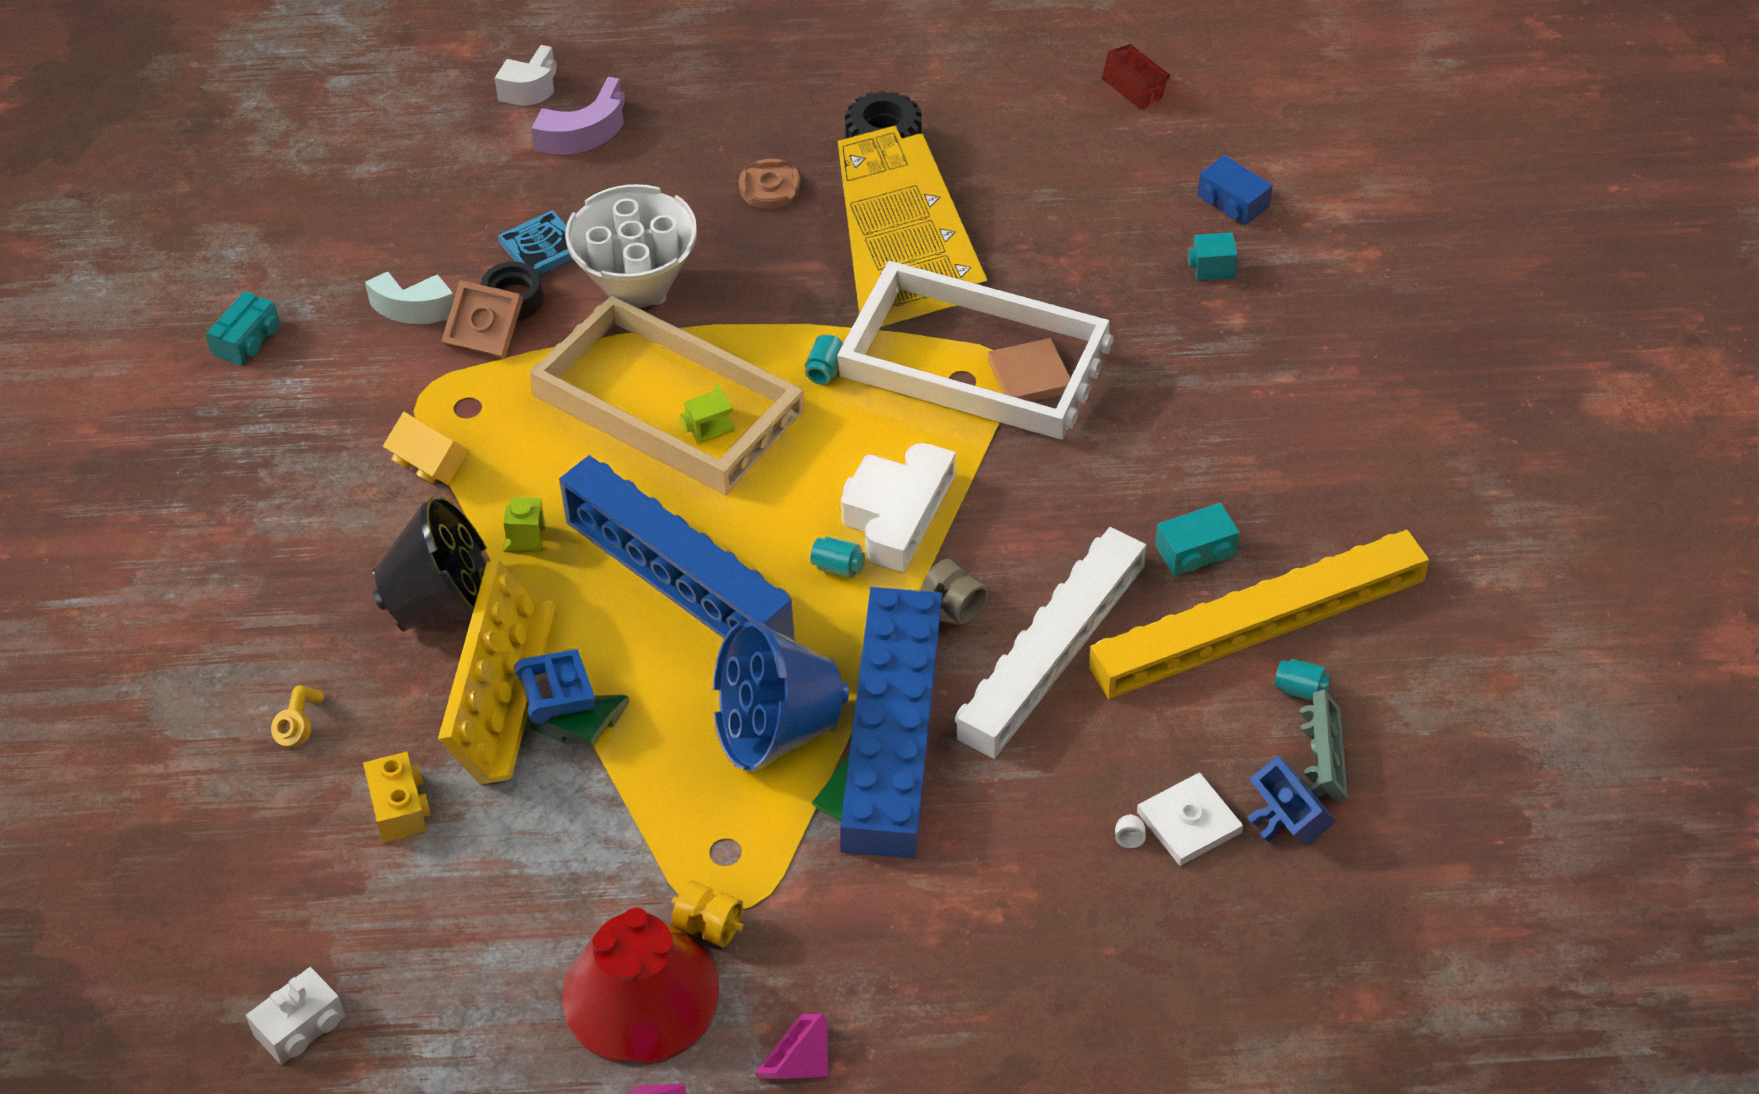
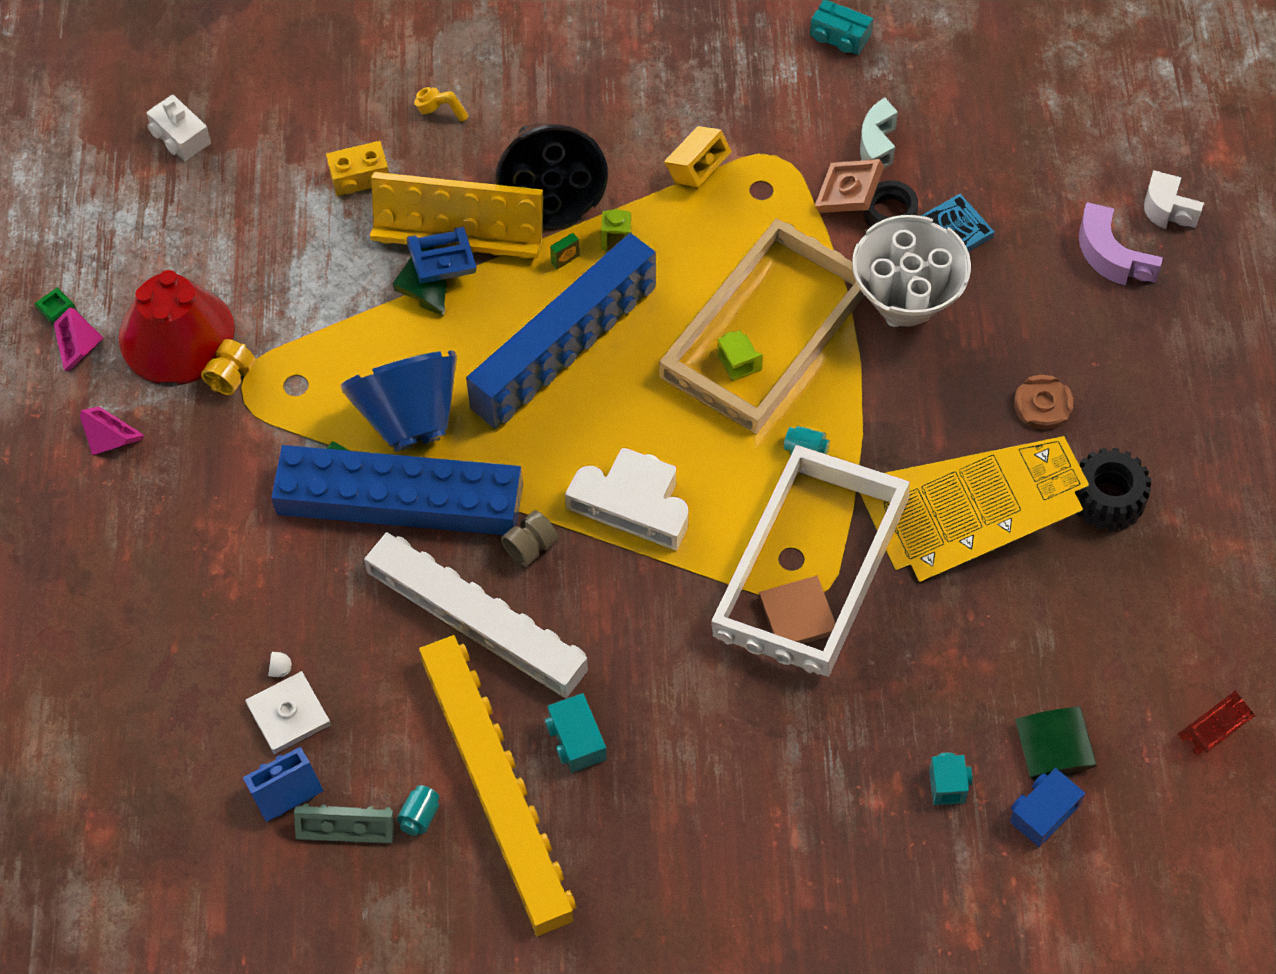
camera: 90 degrees right, 10 degrees up
teal brick [810,536,865,578] -> none
none -> tile [550,233,580,269]
none -> dark green slope [1015,707,1097,781]

